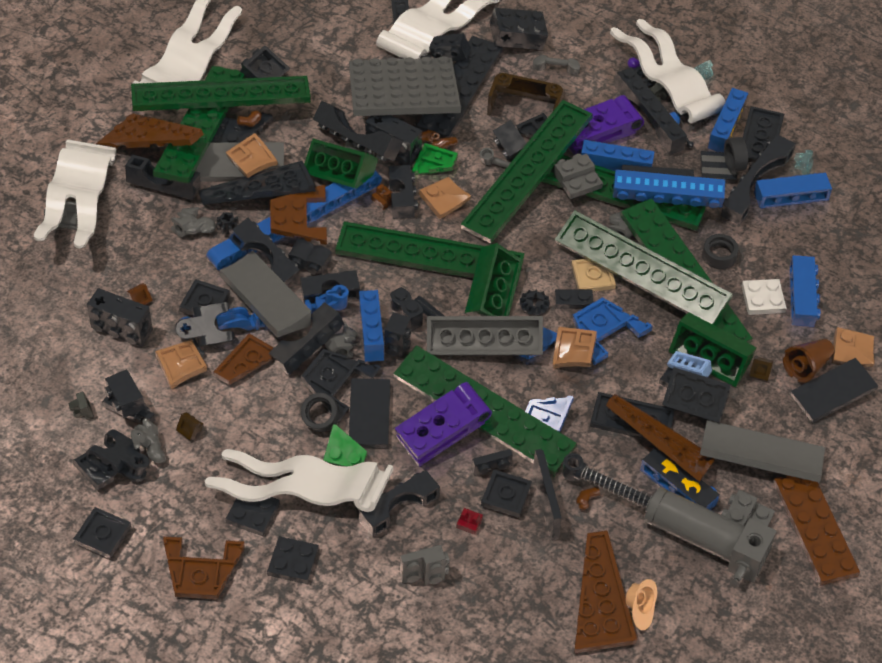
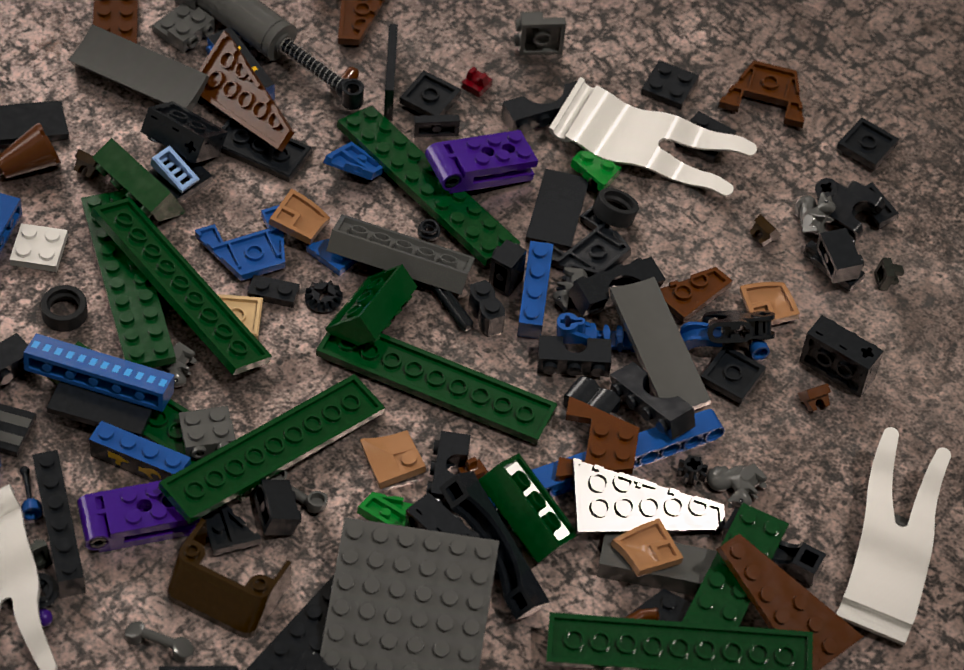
camera: 170 degrees left, 0 degrees up
none -> black plate [417,219,441,241]

